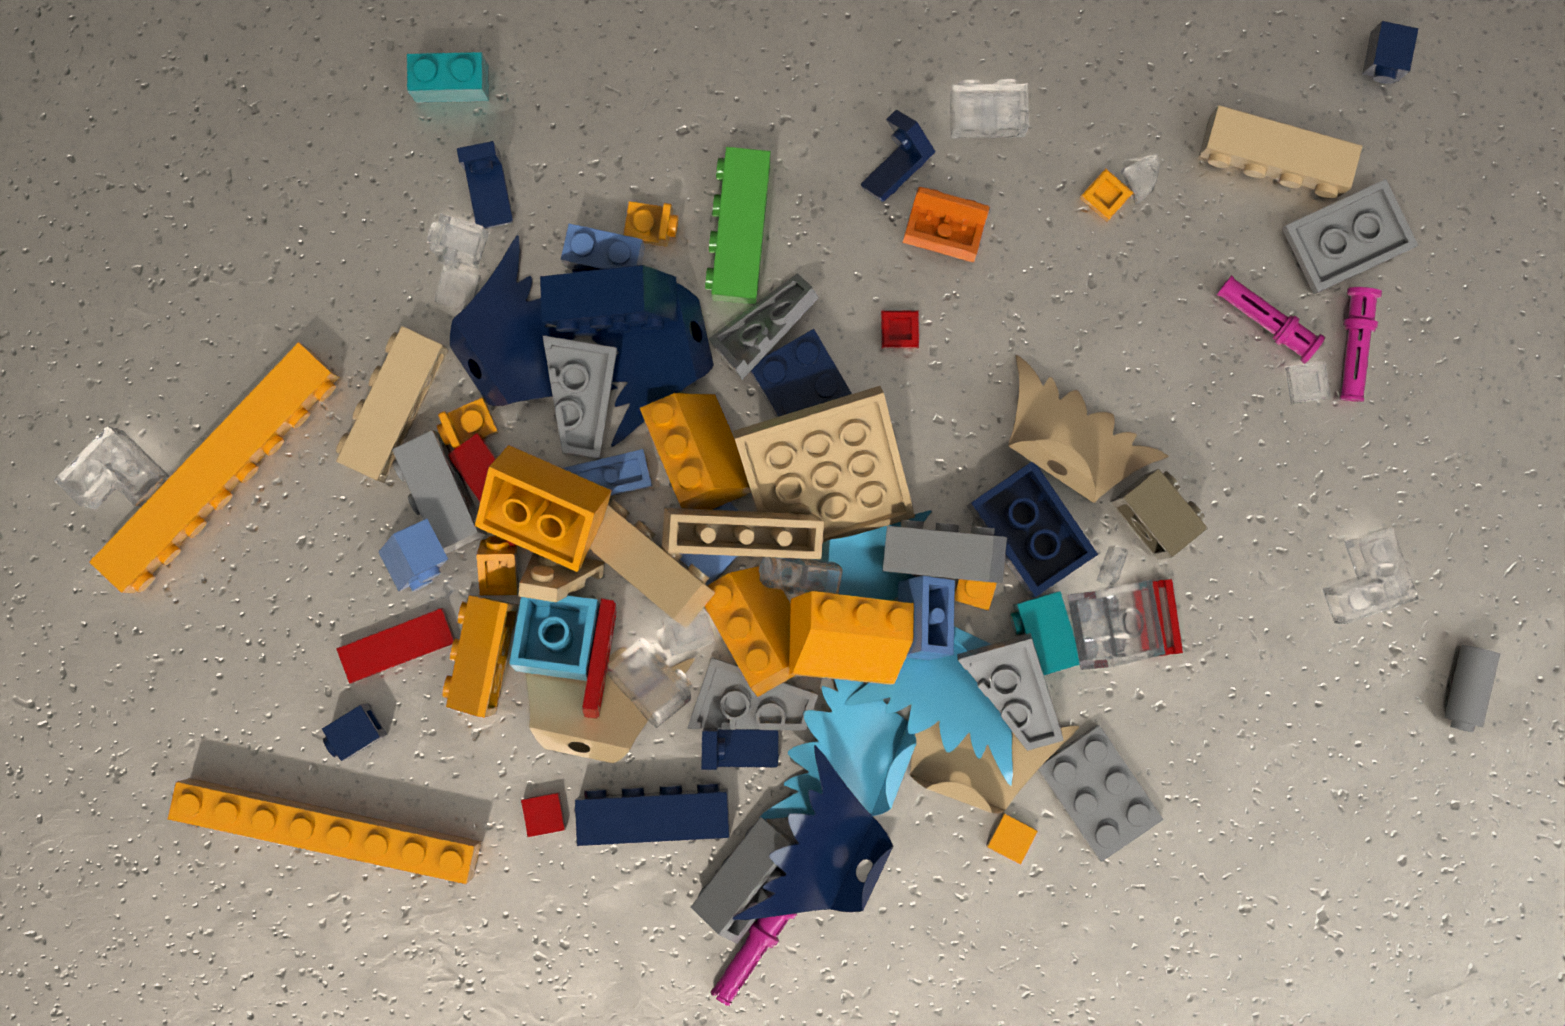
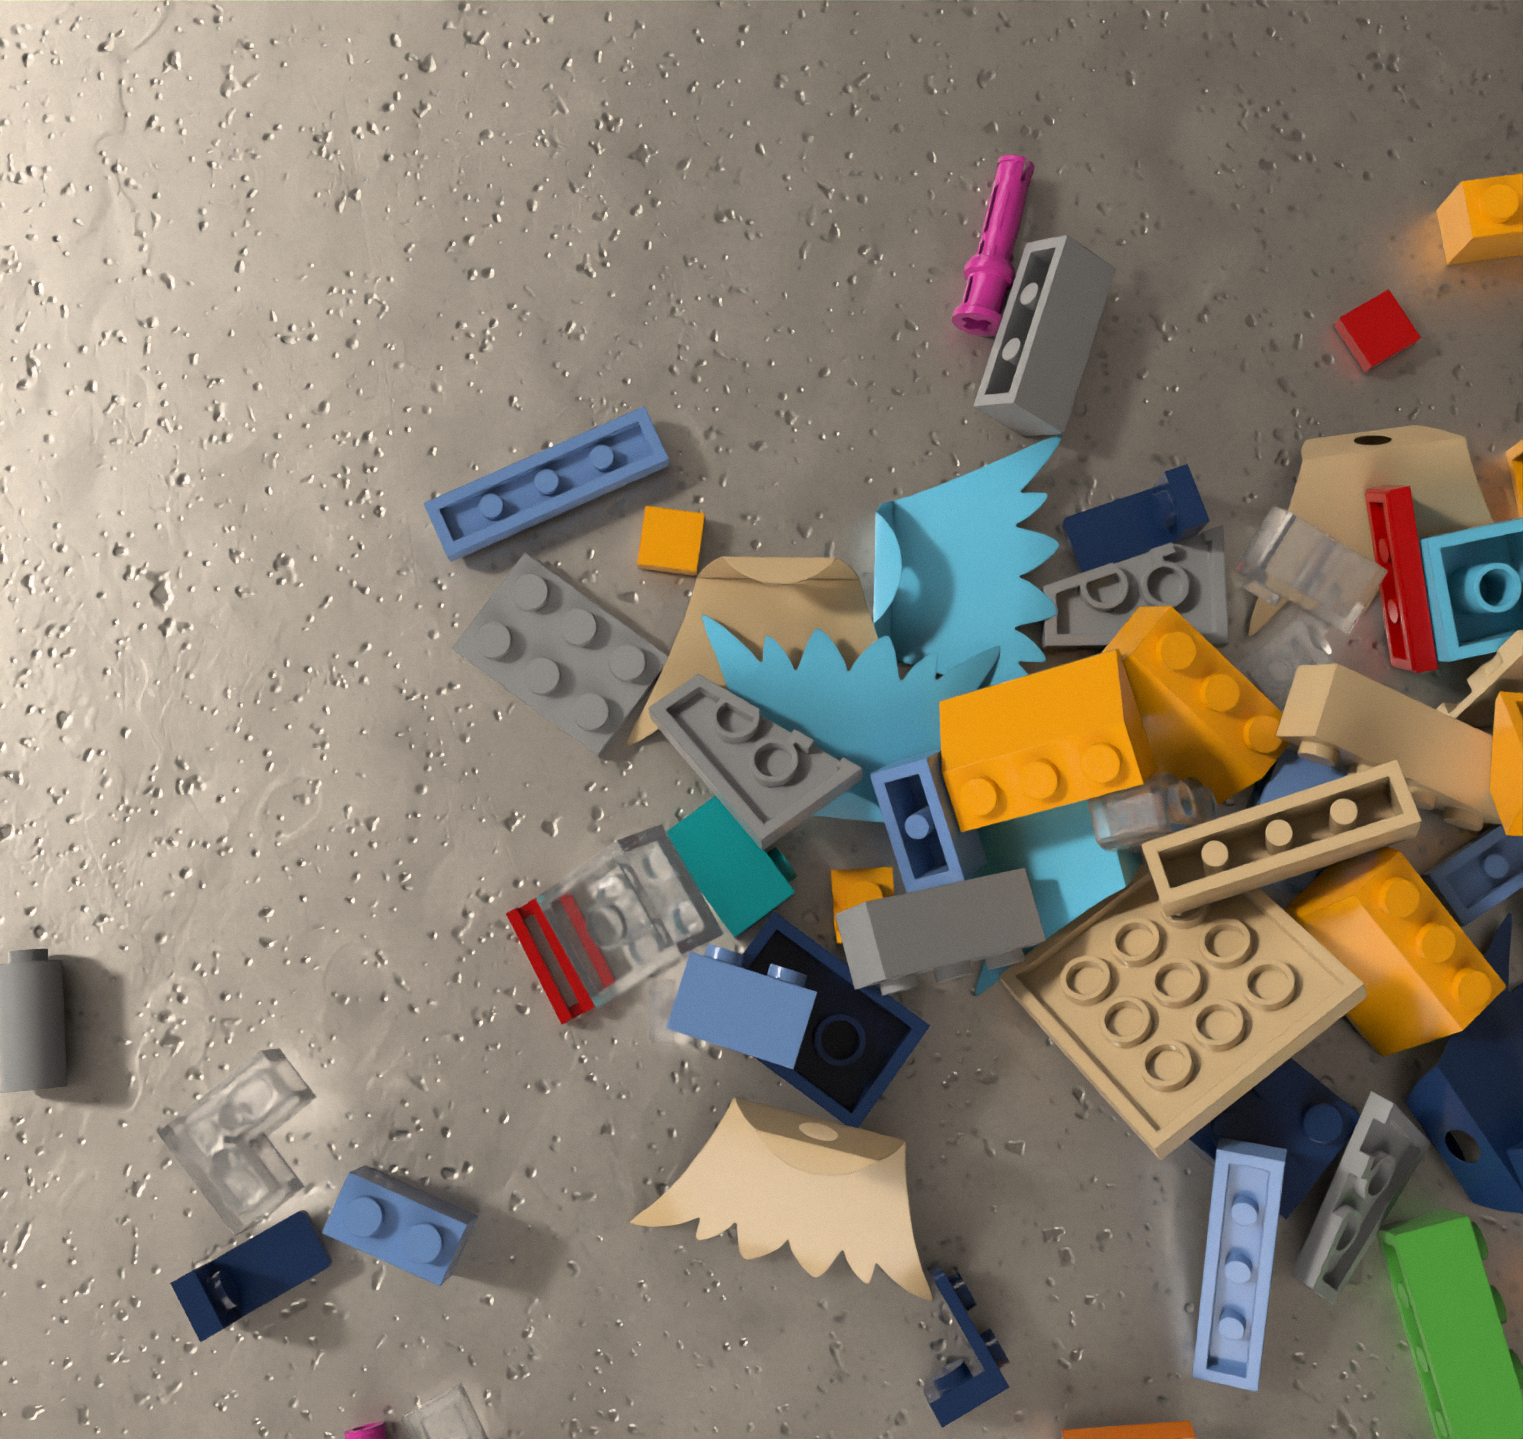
camera: 160 degrees right, 5 degrees down
dark blue brick [575,782,730,846] -> none
dark blue piece [732,745,893,920] -> none
red tile [881,310,919,349] -> none
dark tan brick [1110,469,1208,560] -> none
none -> dark blue bracket [170,1210,332,1342]
none -> medium blue brick [322,1165,478,1286]
none -> medium blue plate [423,406,670,562]
none -> medium blue brick [666,944,817,1069]
none -> dark blue bracket [923,1263,1010,1428]
none -> medium blue plate [1192,1137,1287,1392]

